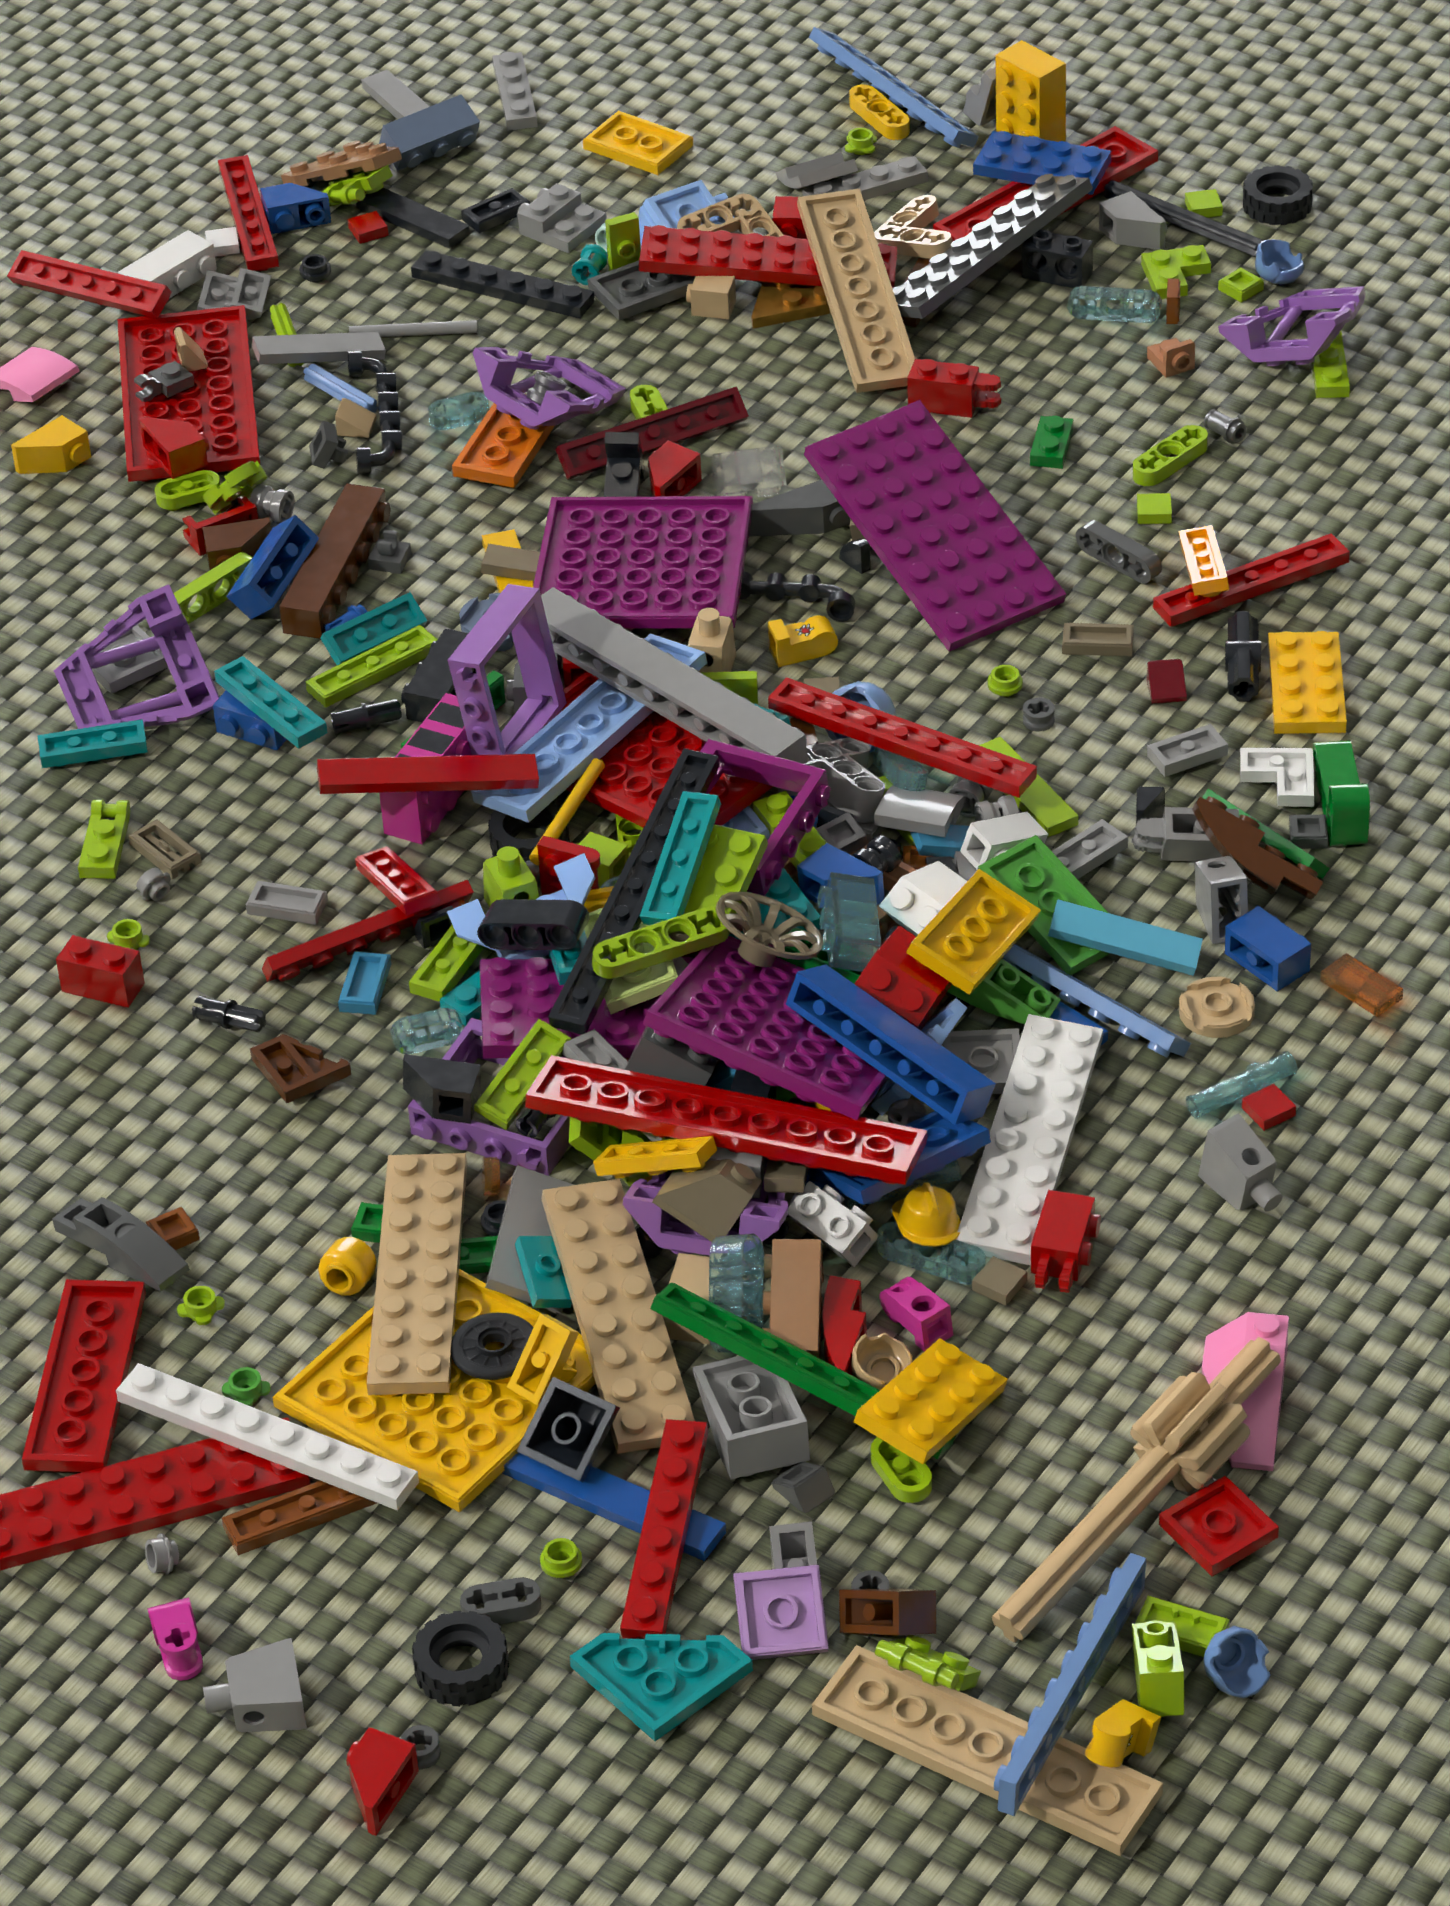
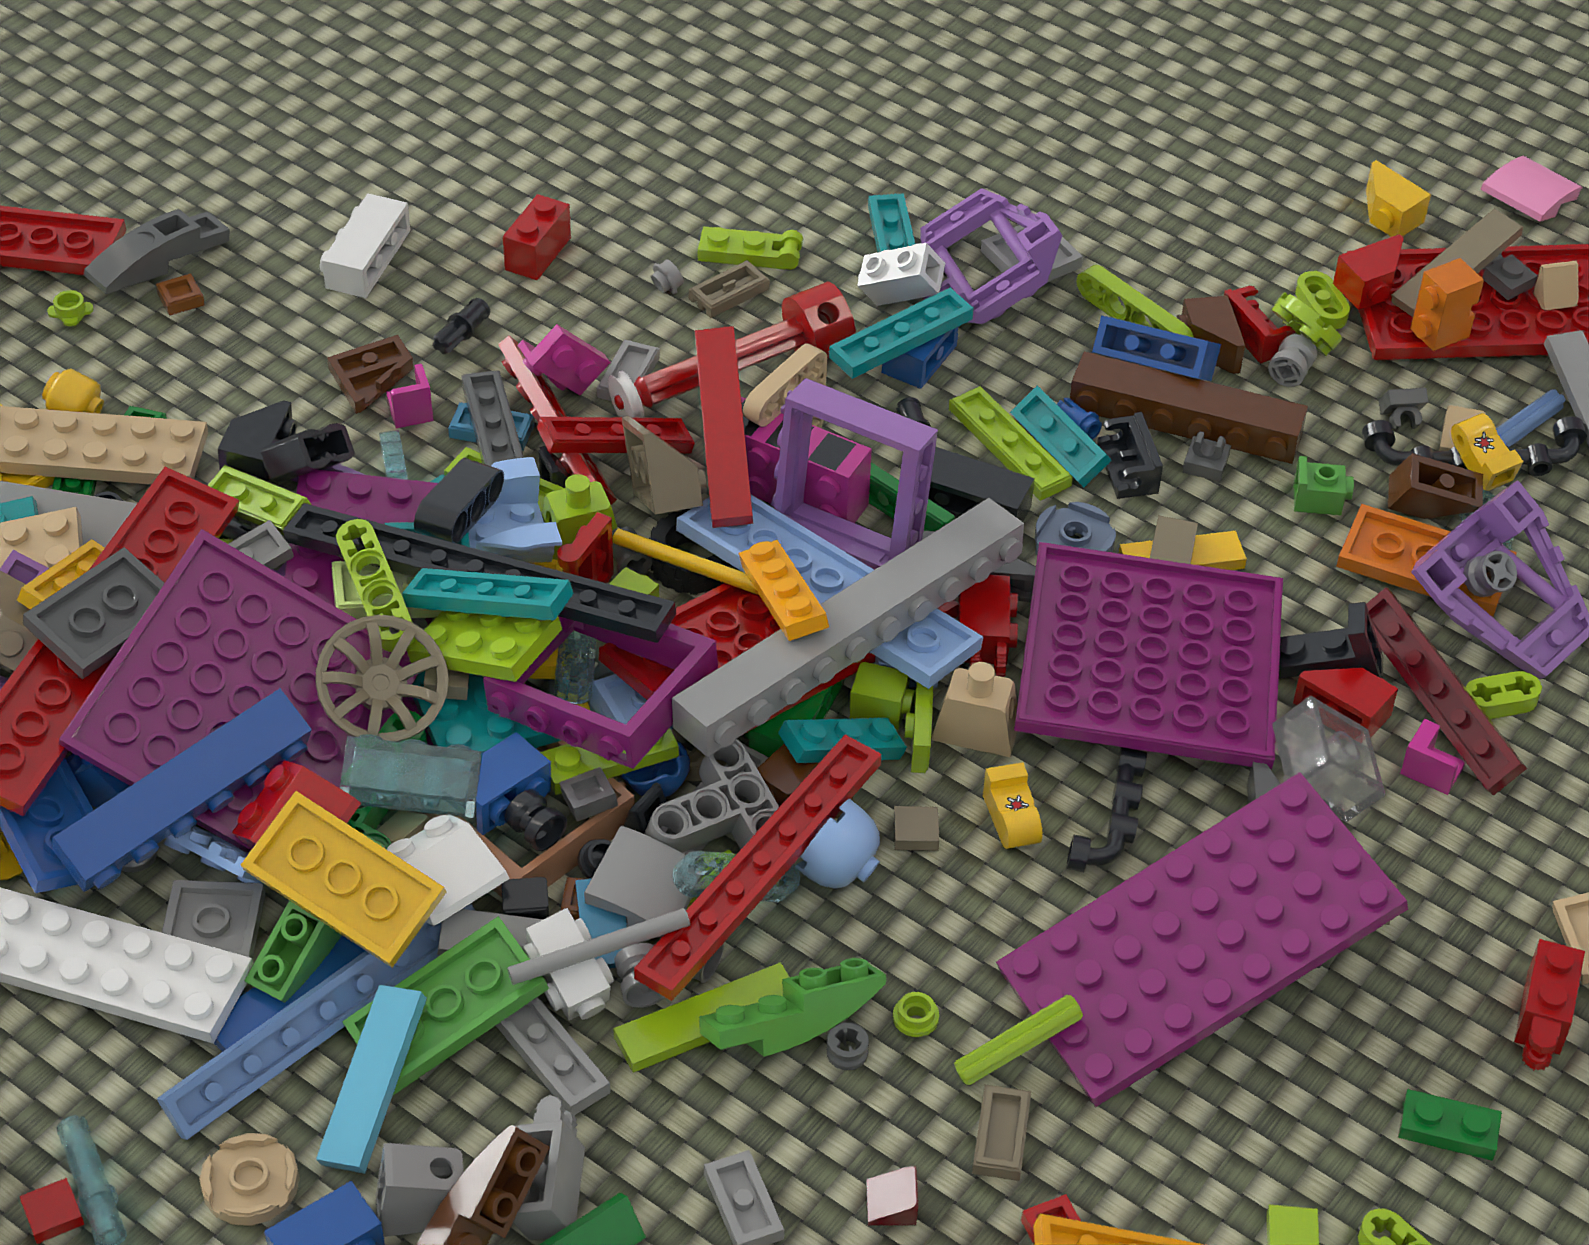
camera: 90 degrees right, 5 degrees up
lime plate [107,919,150,950] -> none
dark grey beam [1076,520,1162,584] -> none
black slope [1136,786,1165,825] -> none
none -> dark grey plate [23,547,165,679]
none -> black brick [261,423,355,482]
none -> white brick [320,193,411,298]
none -> dark pink panel [386,363,433,429]
none -> dark grey tile [462,370,524,466]
none -> light grey bar [507,908,690,985]
none -> dark pink bracket [517,324,611,396]
none -> red piece [607,281,856,418]
none -> dark tan slope [622,416,707,515]
none -> bright green slope [699,958,886,1057]
none -> light orange plate [738,540,829,641]
none -> tan beam [743,344,827,428]
none -> white brick [857,243,946,306]
none -> lime axle [954,995,1083,1085]
none -> black hinge [1097,412,1163,499]
none -> bright green brick [1293,456,1354,515]
none -> reddish brown slope [1388,453,1483,519]
none -> dark tan tile [1392,208,1523,317]
none -> dark pink panel [1400,719,1465,795]
none -> orange brick [1410,258,1484,351]
none -> yellow leg [1451,413,1523,493]

